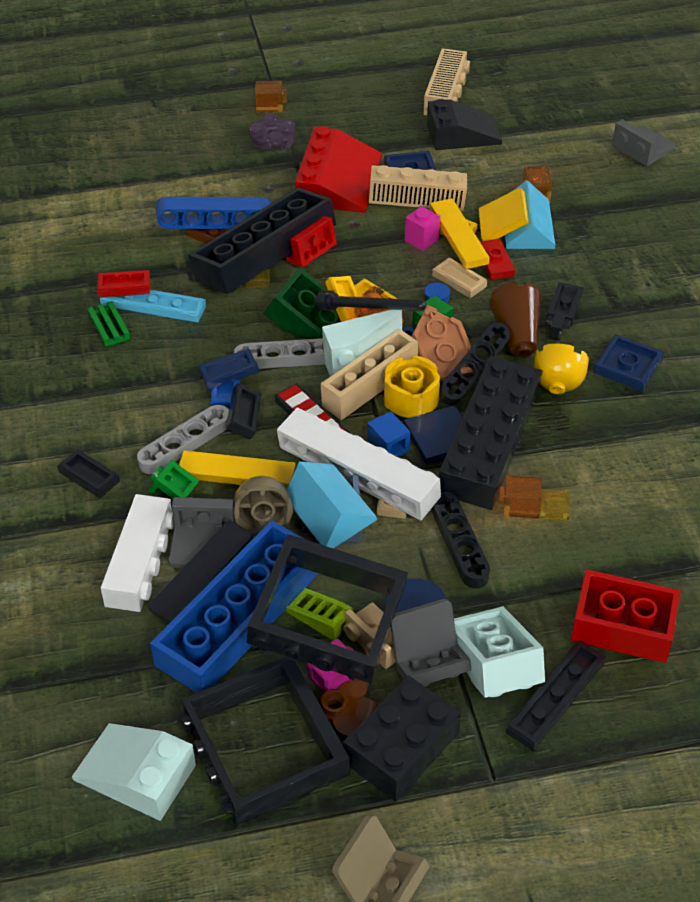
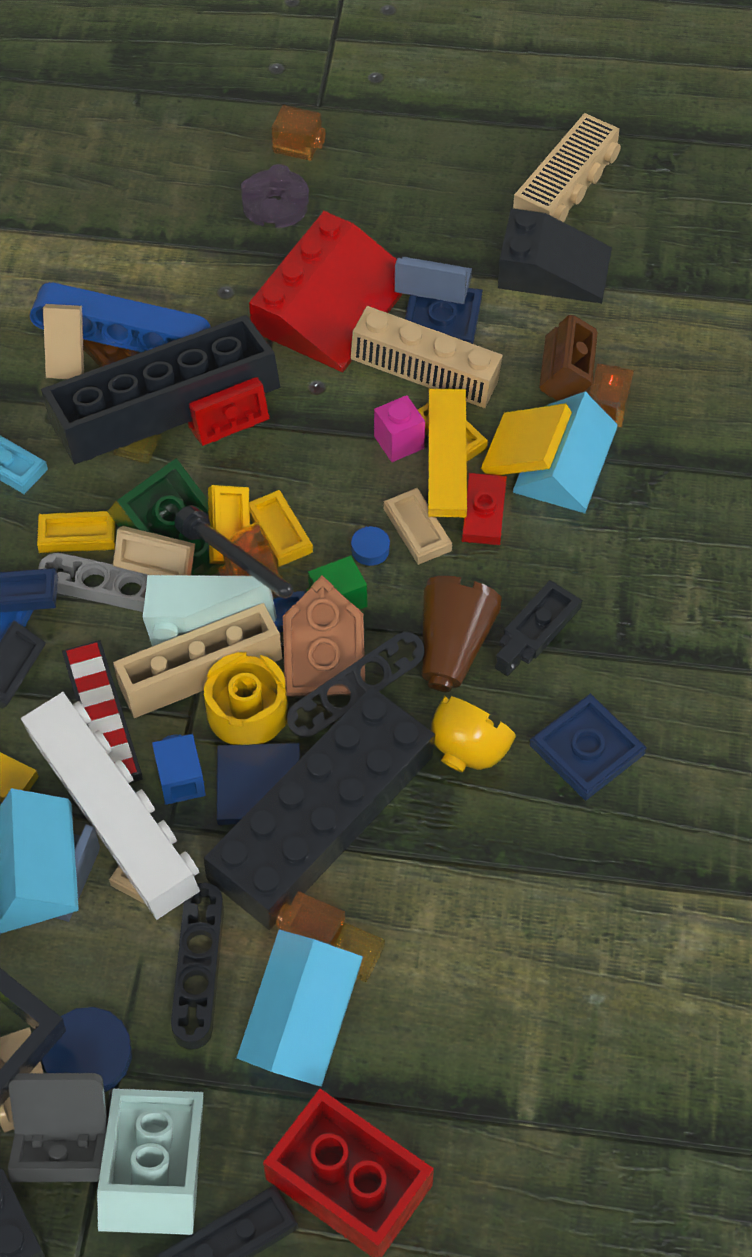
camera: 20 degrees right, 10 degrees up
none -> yellow tile [37,511,116,553]
none -> tan tile [43,304,84,379]
none -> tan tile [113,526,195,576]
none -> medium azure slope [237,929,363,1087]
none -> sand blue panel [395,257,472,304]
none -> reddish brown brick [539,315,598,401]

